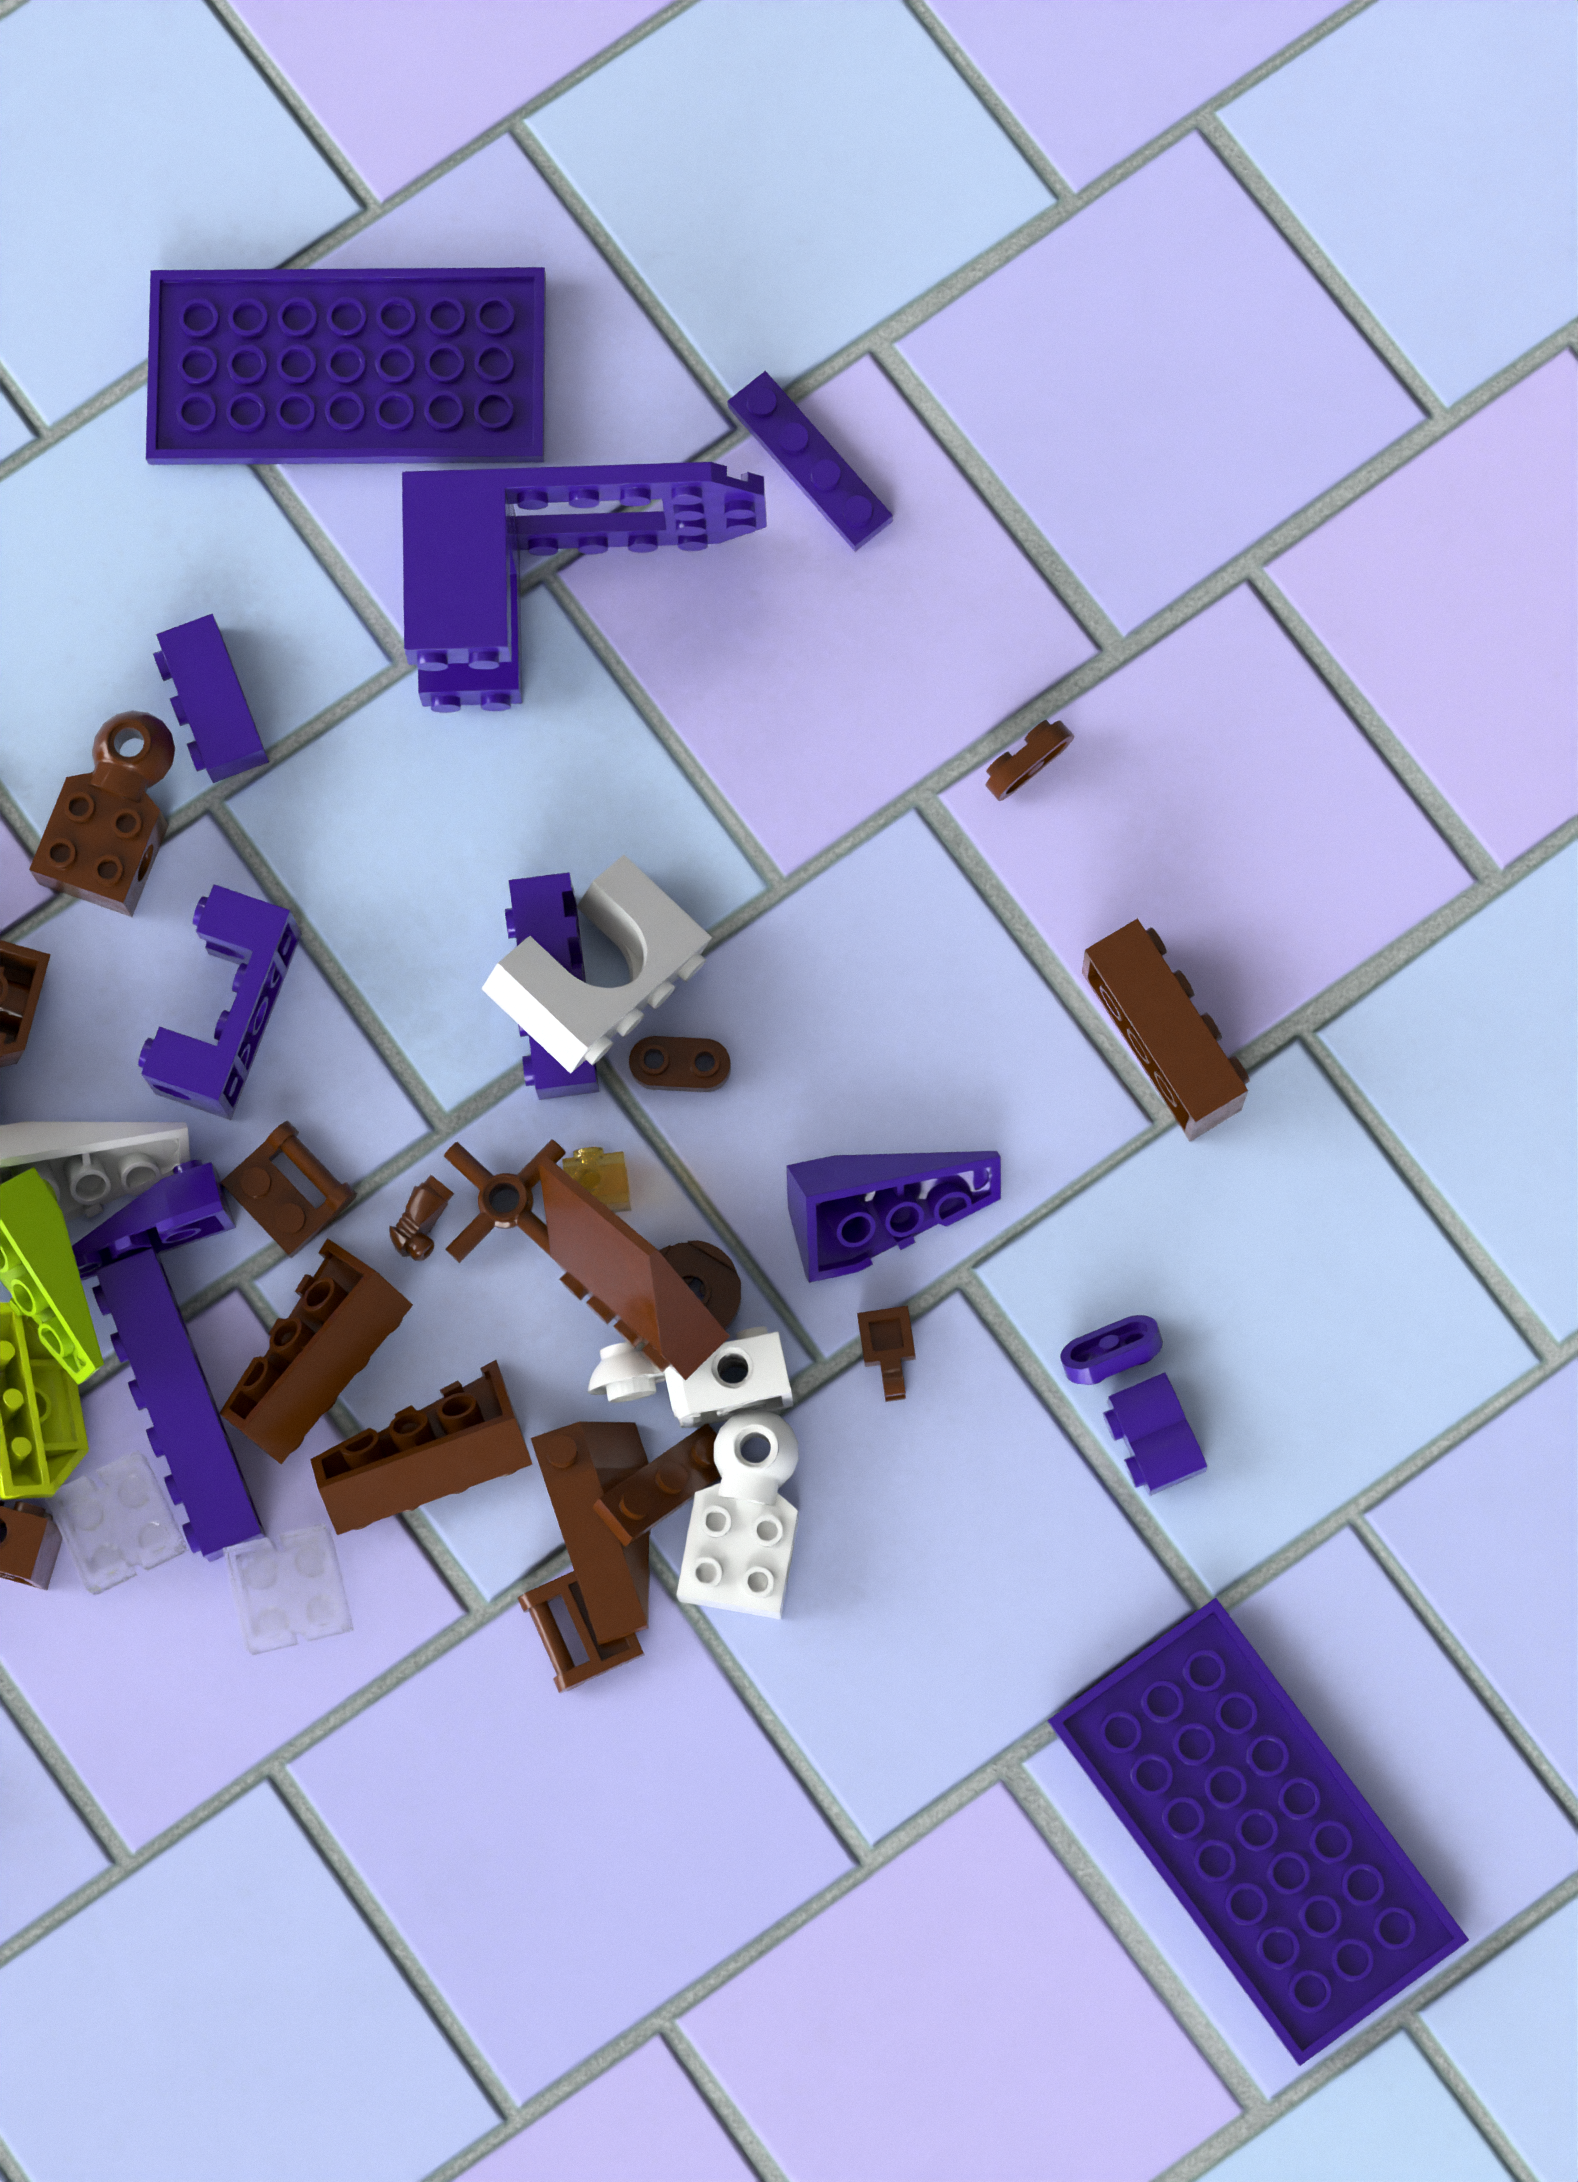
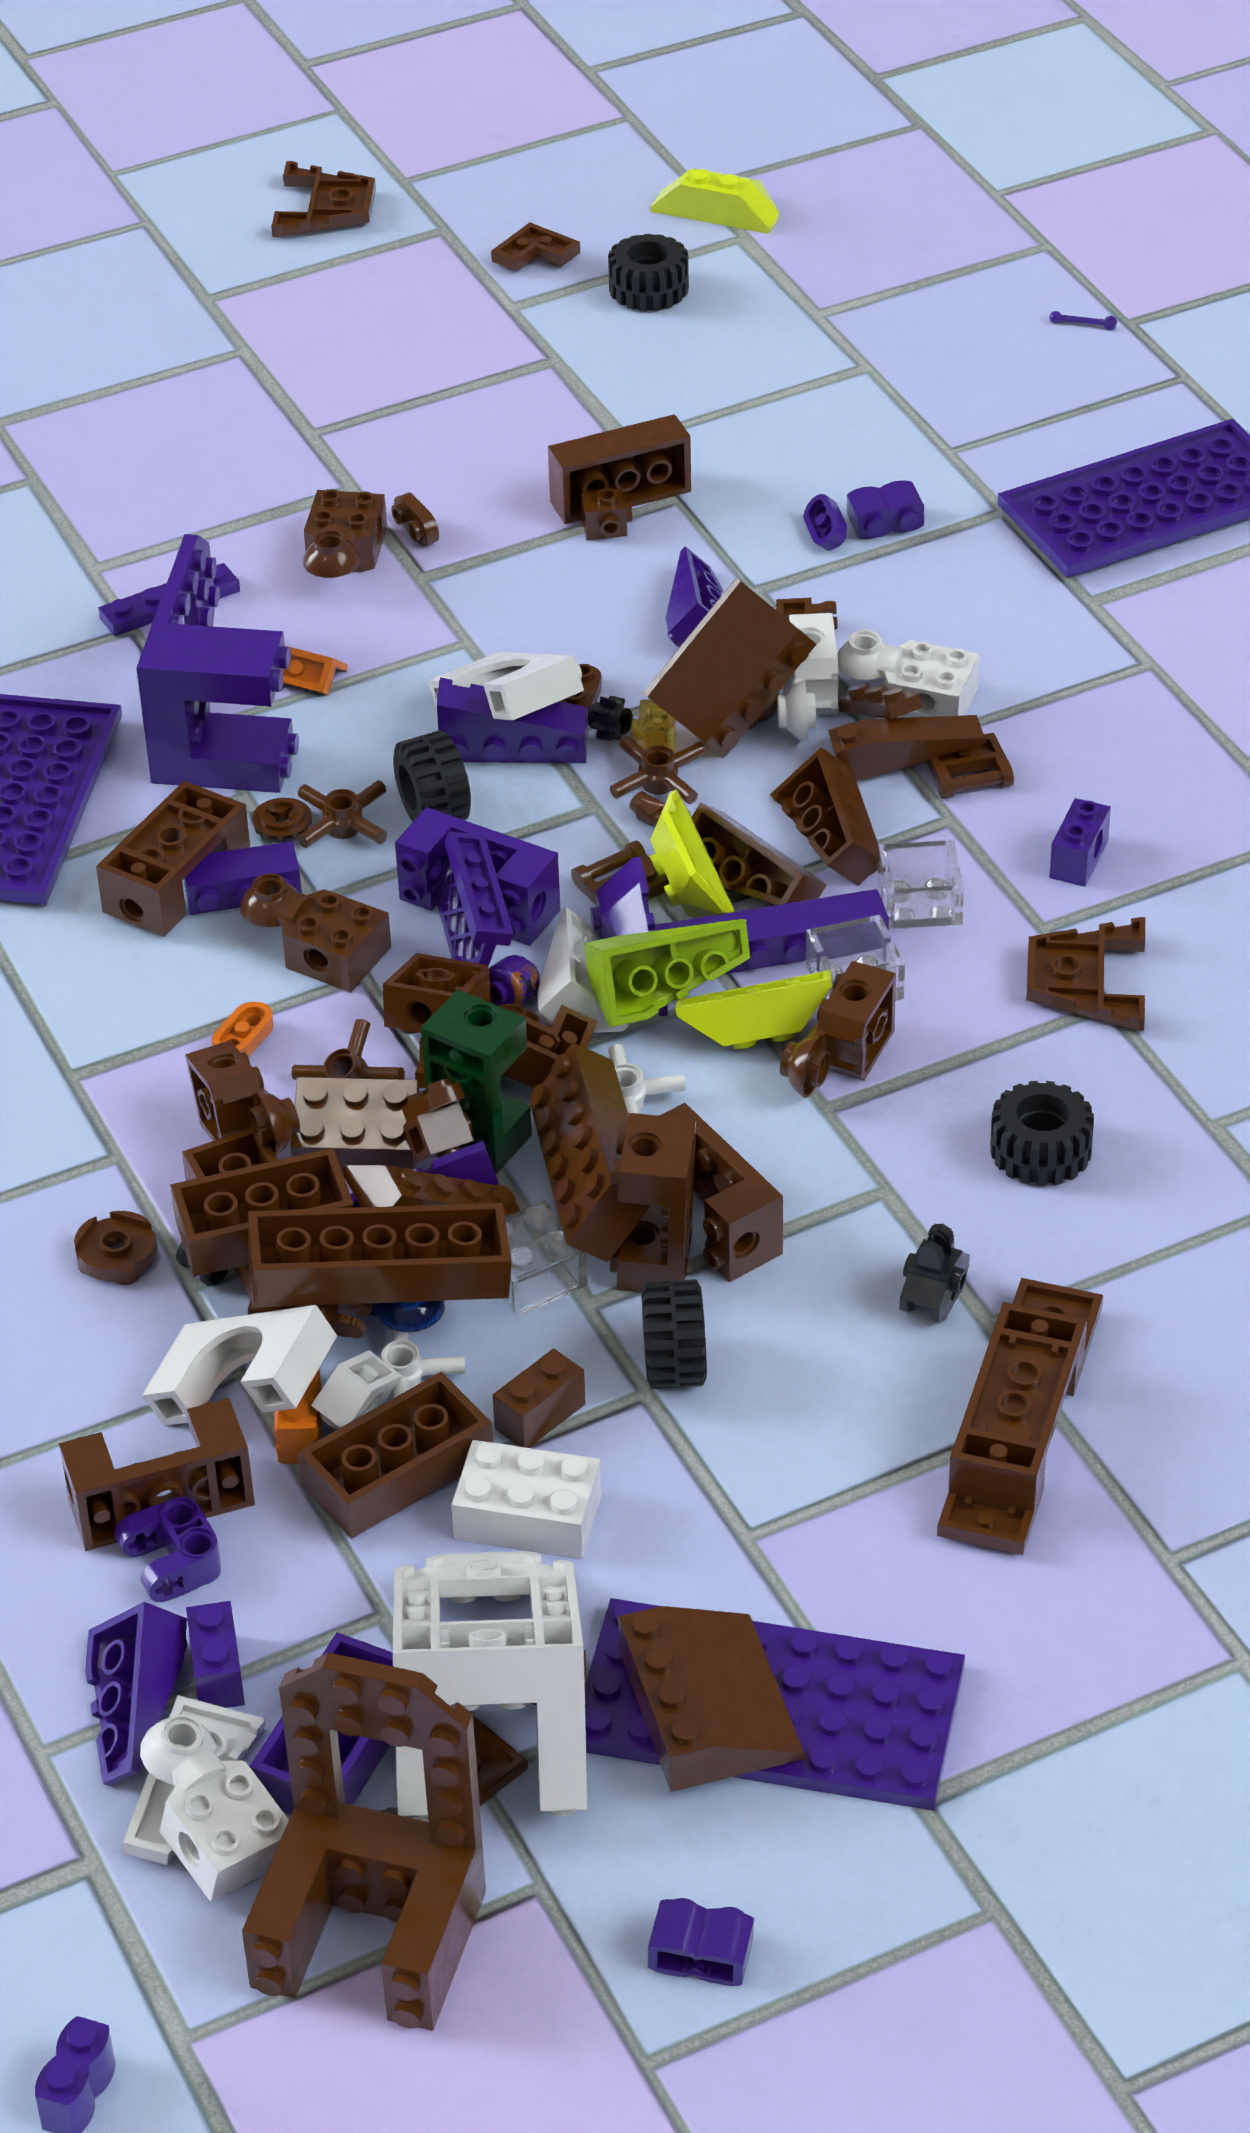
camera: 85 degrees left, 35 degrees down
none -> reddish brown plate [96,781,250,937]
none -> reddish brown gear [252,797,312,843]
none -> orange panel [283,646,348,695]
none -> reddish brown bar [298,780,388,848]
none -> reddish brown brick [303,489,387,578]
none -> black tyre [393,730,471,822]
none -> dark purple fence [436,831,514,967]
none -> dark purple head [488,955,540,1007]
none -> reddish brown brick [581,488,633,541]
none -> black gear [588,695,633,742]
none -> neon yellow wedge [650,789,735,918]
none -> reddish brown wing [1026,917,1146,1031]
none -> dark purple brick [1049,798,1111,887]

